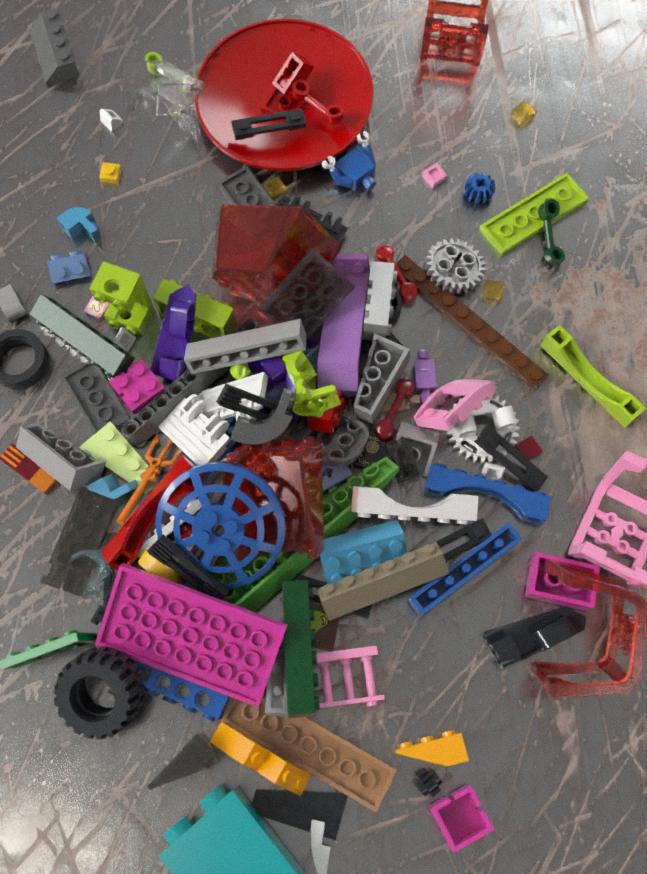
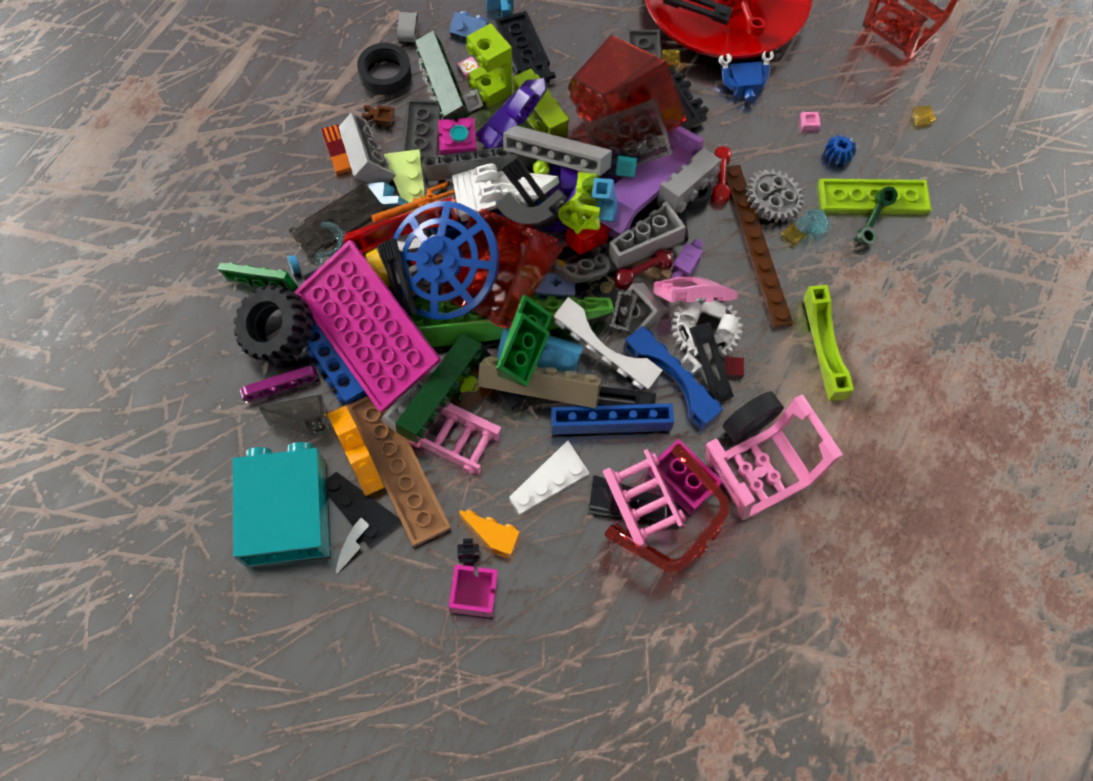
camera: 30 degrees right, 5 degrees down
none -> magenta beam [240,366,318,402]
none -> dark azure tile [287,255,301,275]
none -> reddish brown plate [362,105,395,126]
none -> teal piece [450,125,469,142]
none -> black hinge [494,11,556,81]
none -> green slope [496,295,552,387]
none -> white wing [509,441,590,516]
none -> dark azure slope [592,178,617,222]
none -> bright pink fence [603,449,687,549]
none -> teal tile [616,156,637,177]
none -> black tyre [722,391,784,443]
none -> clear light blue piece [795,209,831,234]

